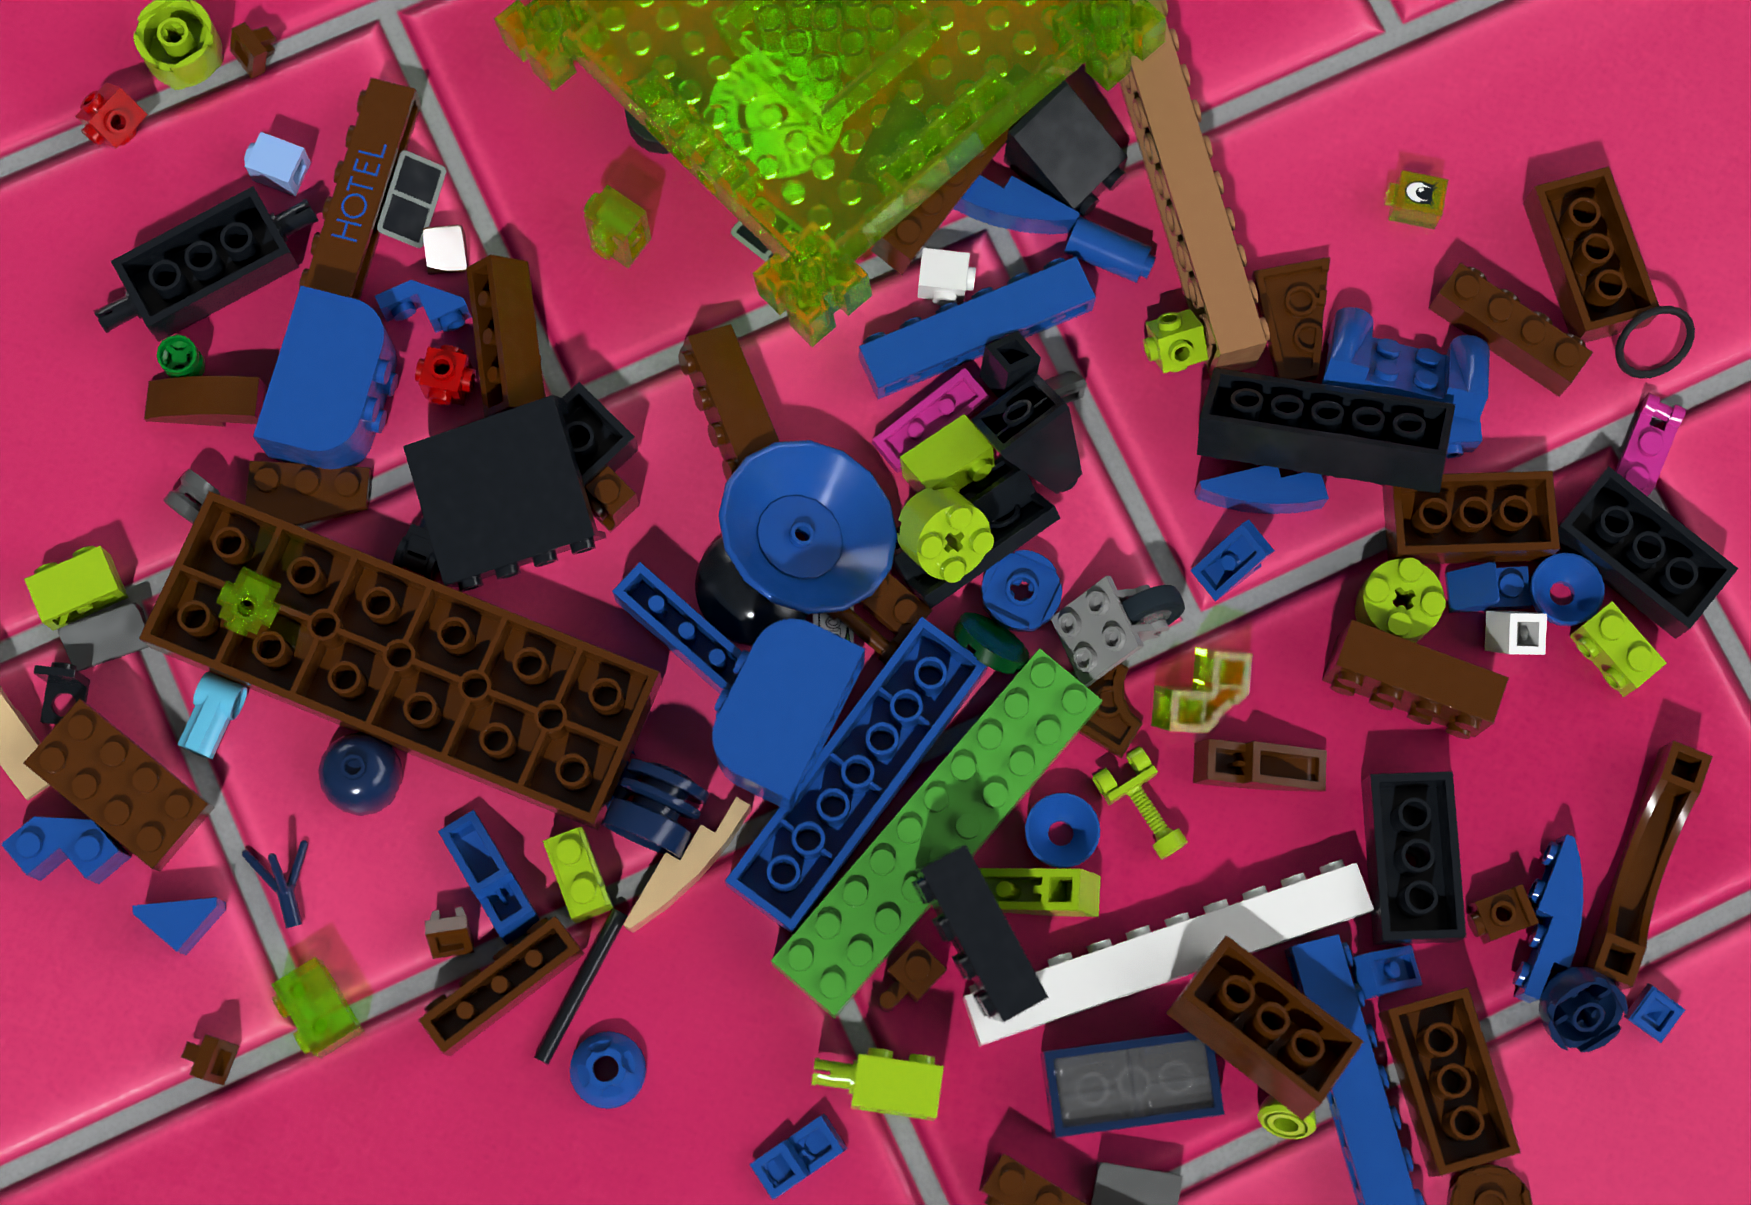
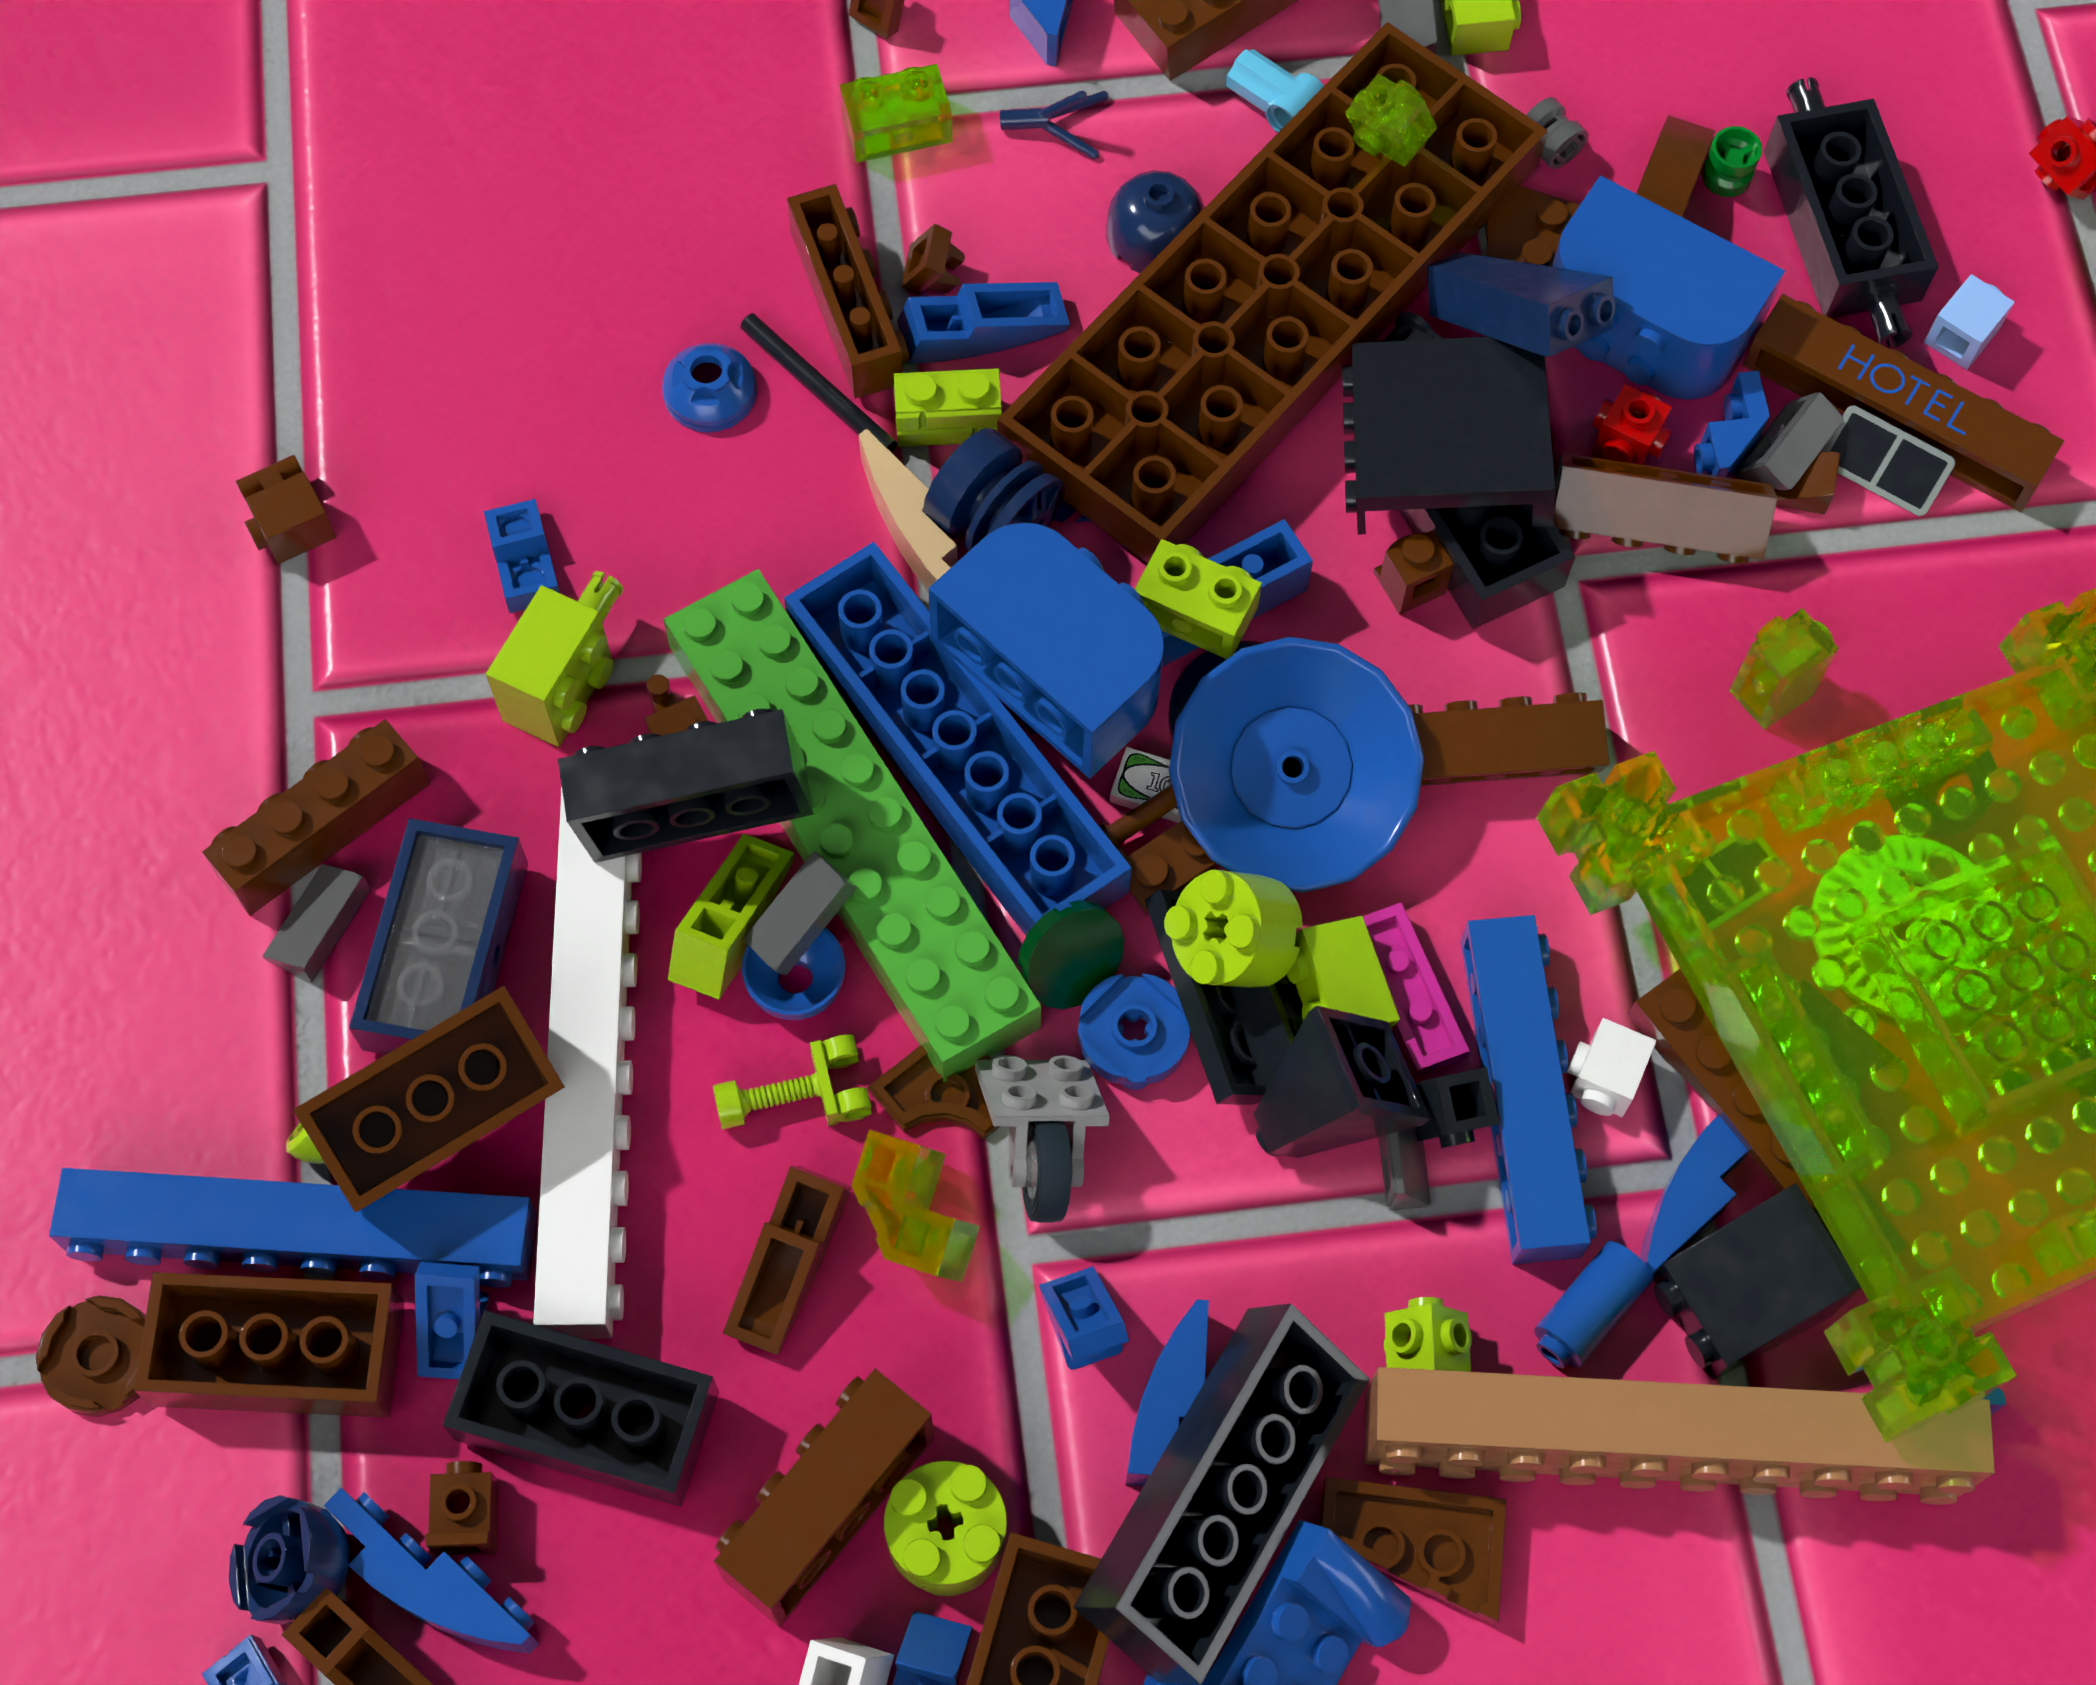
camera: 110 degrees right, 10 degrees down
none -> dark grey slope [743,851,858,975]
none -> lime brick [1135,539,1262,659]
none -> dark blue slope [1427,252,1616,357]
none -> dark grey slope [1734,392,1843,491]

